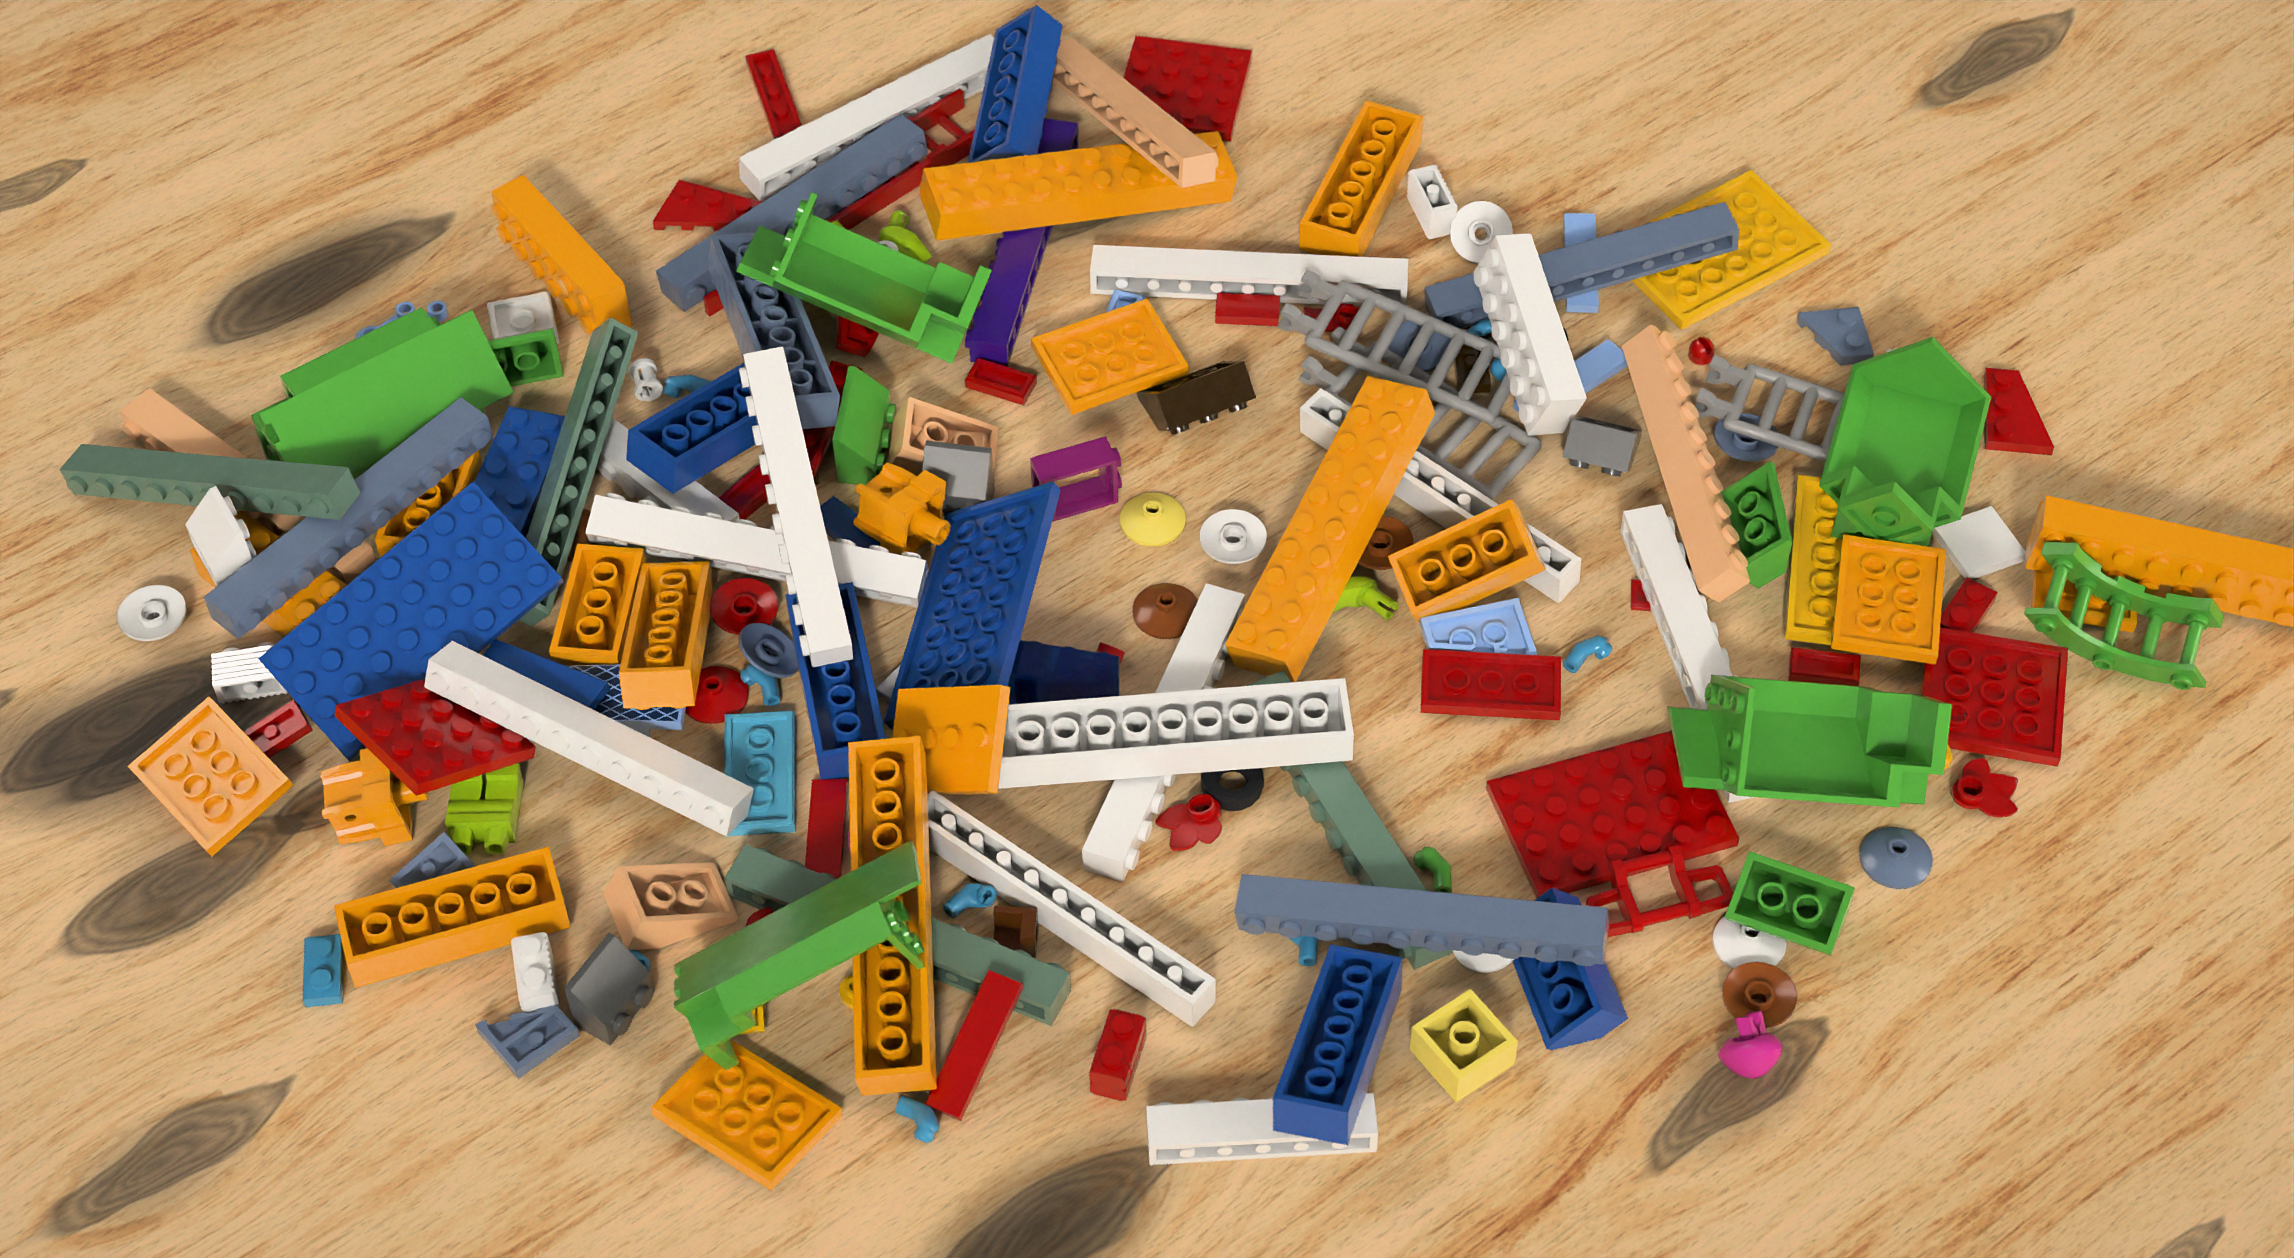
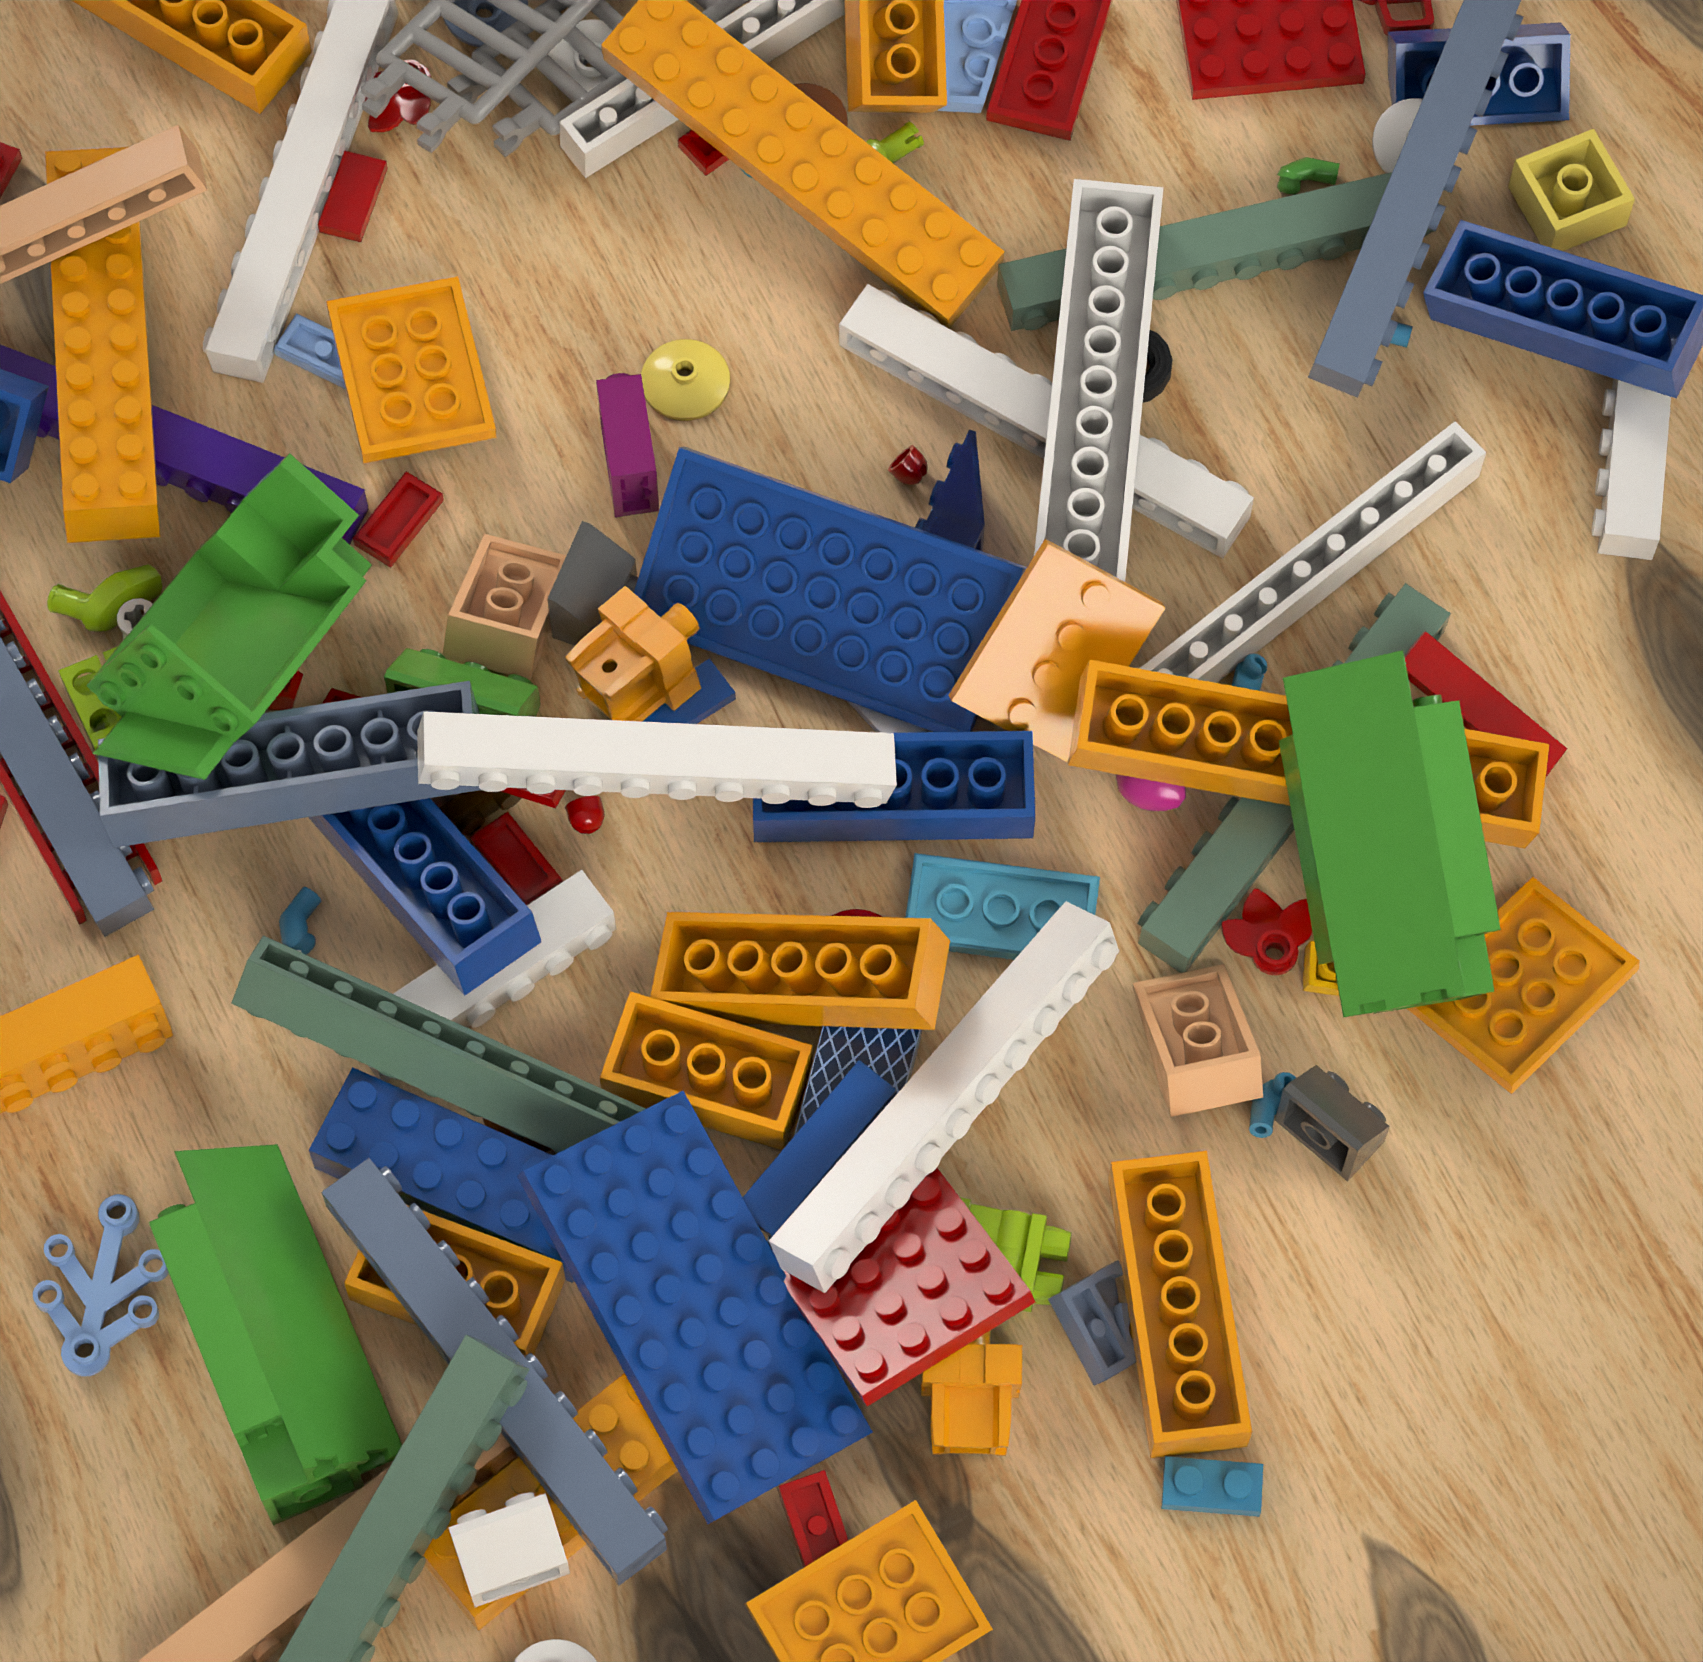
camera: 80 degrees left, 15 degrees up
white brick [211,642,288,704] -> none
sand blue wing [475,1005,579,1079] -> none
white tile [487,291,560,344] -> none
bright green slope [488,328,564,387] -> none
white brick [511,932,561,1013] -> none
white brick [585,493,928,608] -> none
red dish [710,578,778,635] -> none
sand blue dish [739,623,799,678] -> none
dark azure arm [740,663,781,706] -> none
red tile [805,779,848,879] -> none
dark azure arm [895,1096,940,1143] -> none
reddish brown panel [993,906,1039,958] -> none
red brick [1089,1009,1146,1101] -> none
dark orange dish [1132,583,1198,639] -> none
dark brown slope [1137,361,1256,435] -> none
red plate [1155,794,1222,851] -> none
white dish [1200,509,1267,564] -> none

